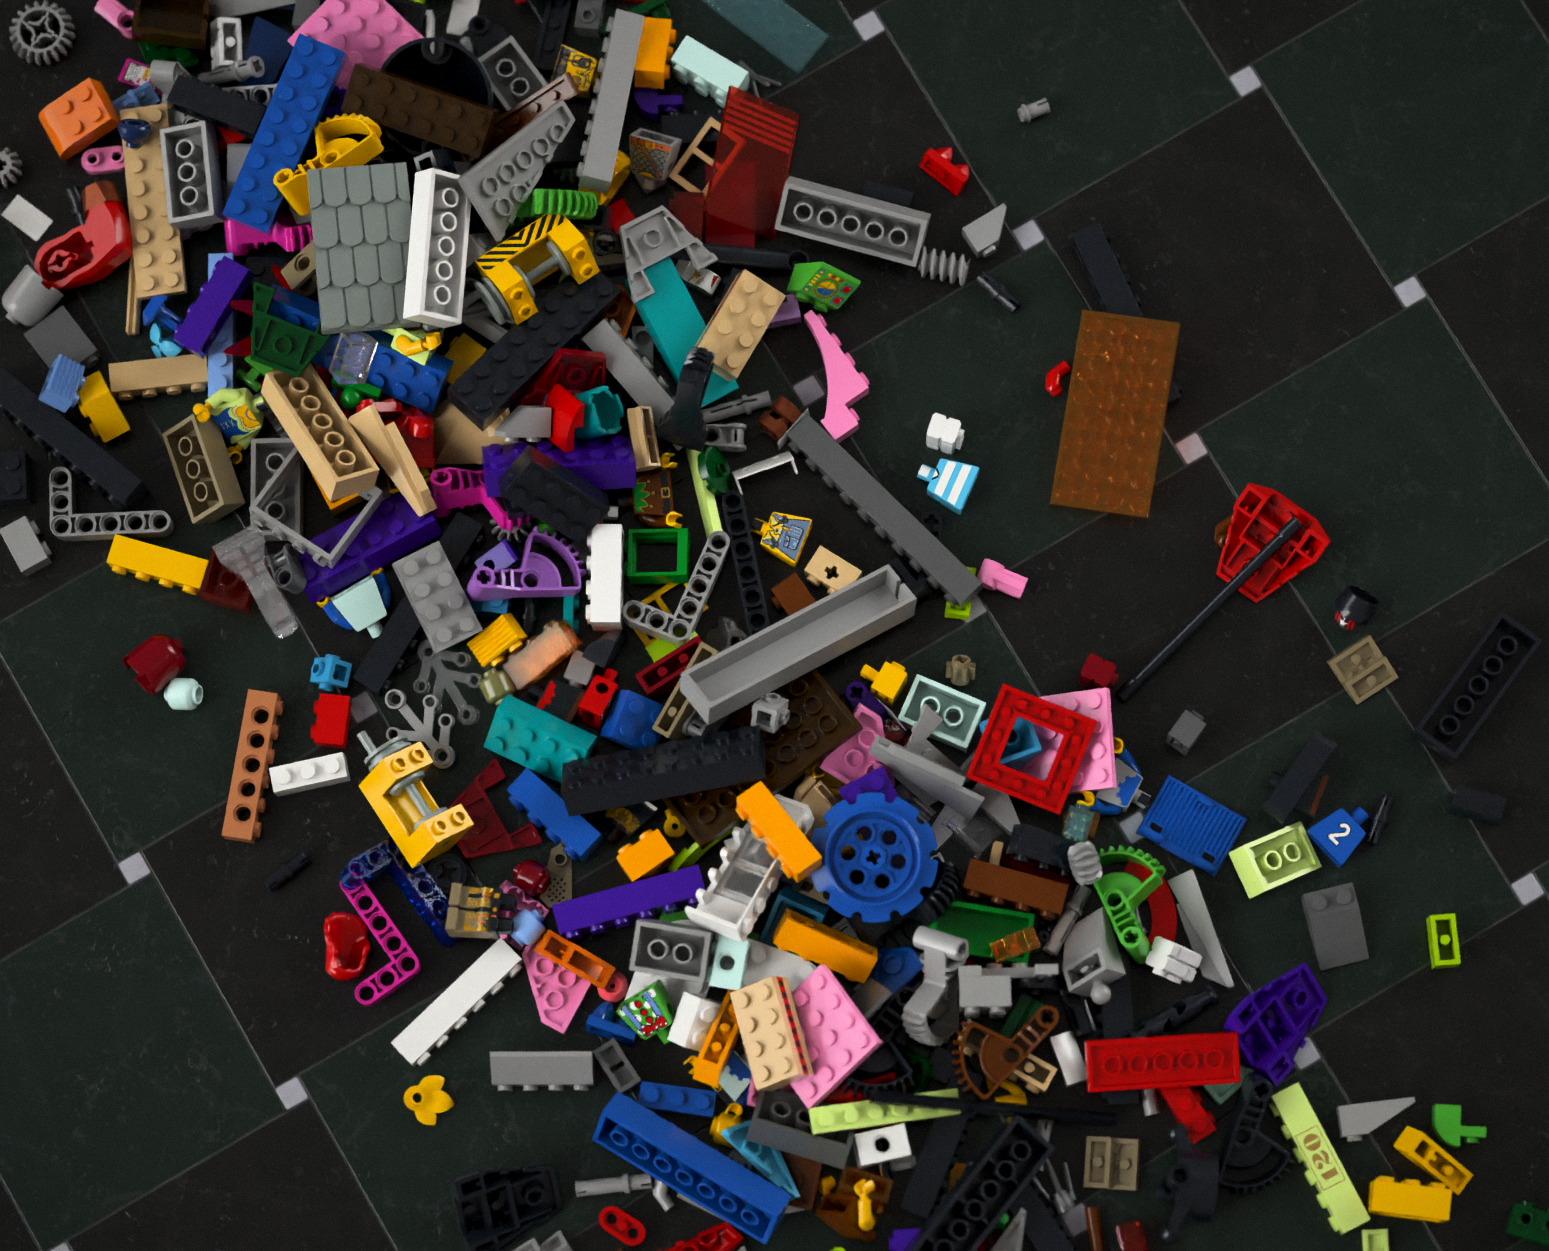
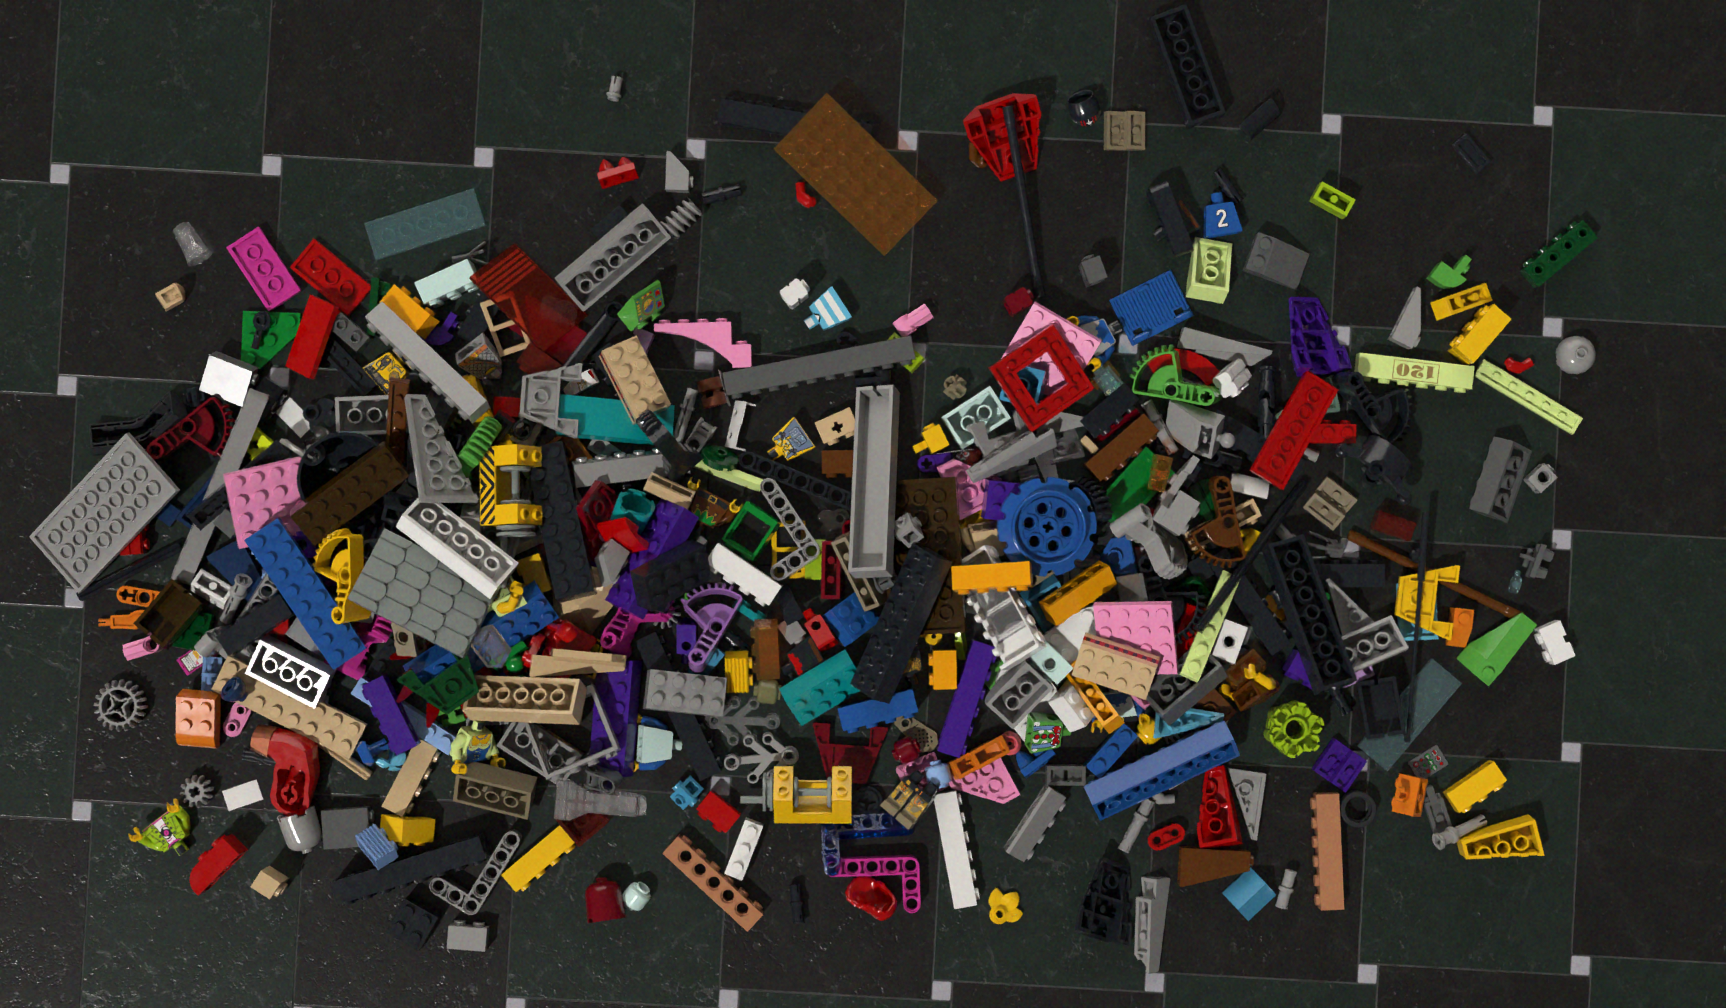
camera: 65 degrees left, 10 degrees up
light grey gear [1067,841,1102,885] -> none

